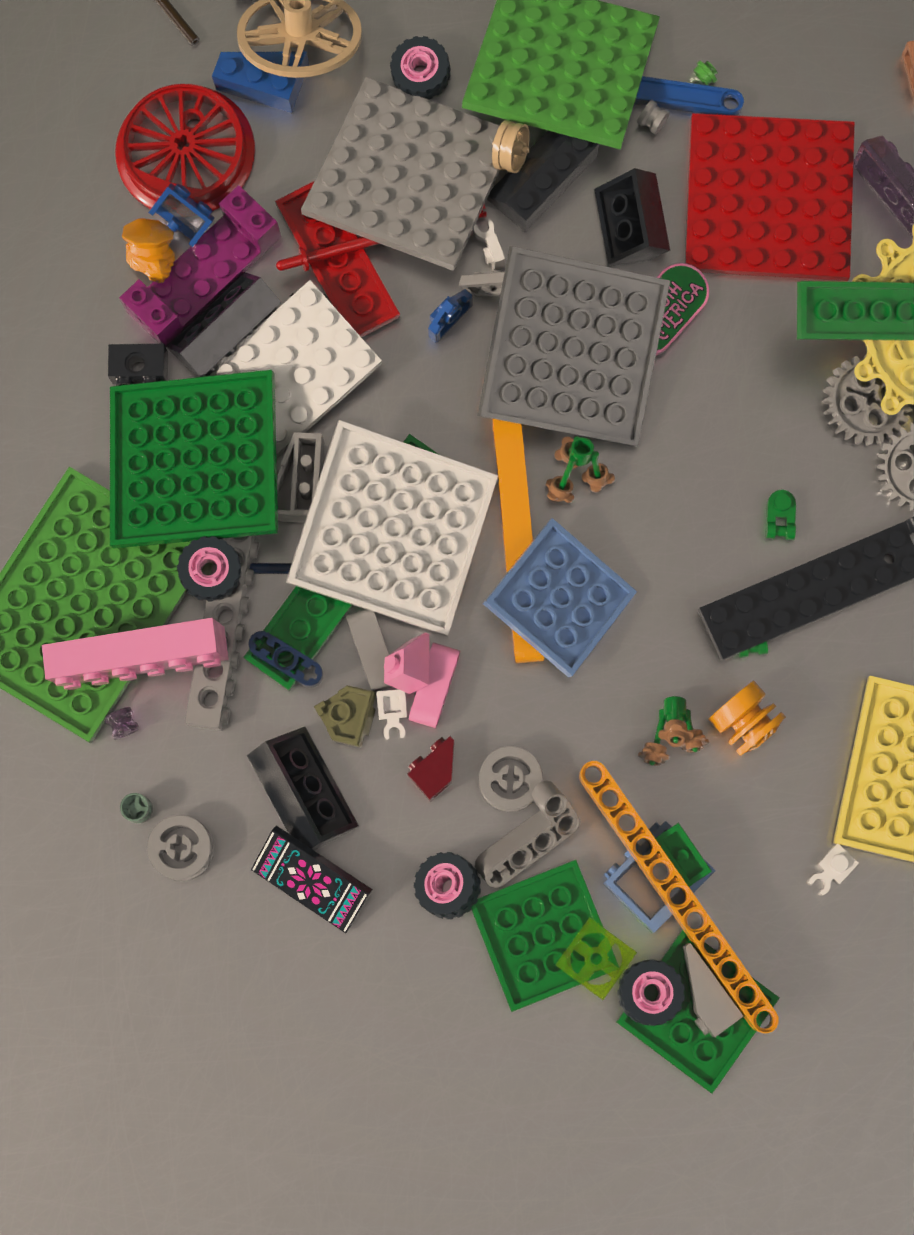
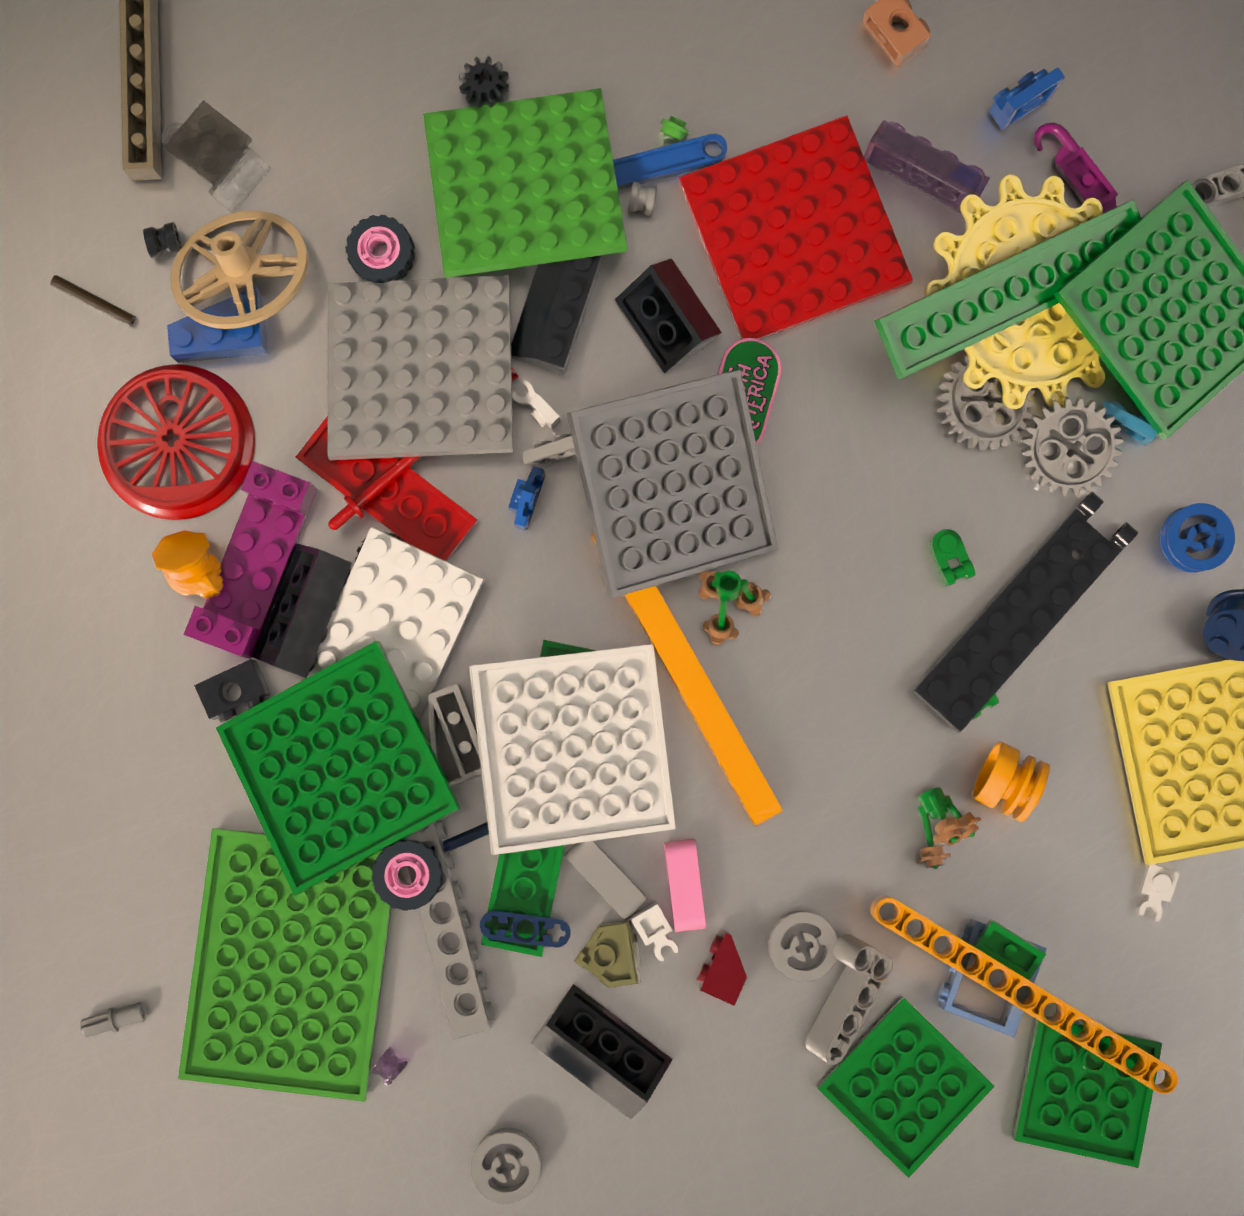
camera: 30 degrees left, 5 degrees up
bright pink brick [42,618,229,690] -> none
sand green wheel [120,793,153,823] -> none
blue window [148,183,215,247] -> none
black tile [251,825,373,933] -> none
bright pink slope [384,632,429,694] -> none
black wheel [414,852,481,919] -> none
medium blue plate [483,518,637,678] -> none
tan wheel [492,120,530,173] -> none
clear neon green piece [555,917,637,1000] -> none
black wheel [617,960,685,1026] -> none
light grey slope [683,943,743,1037] -> none

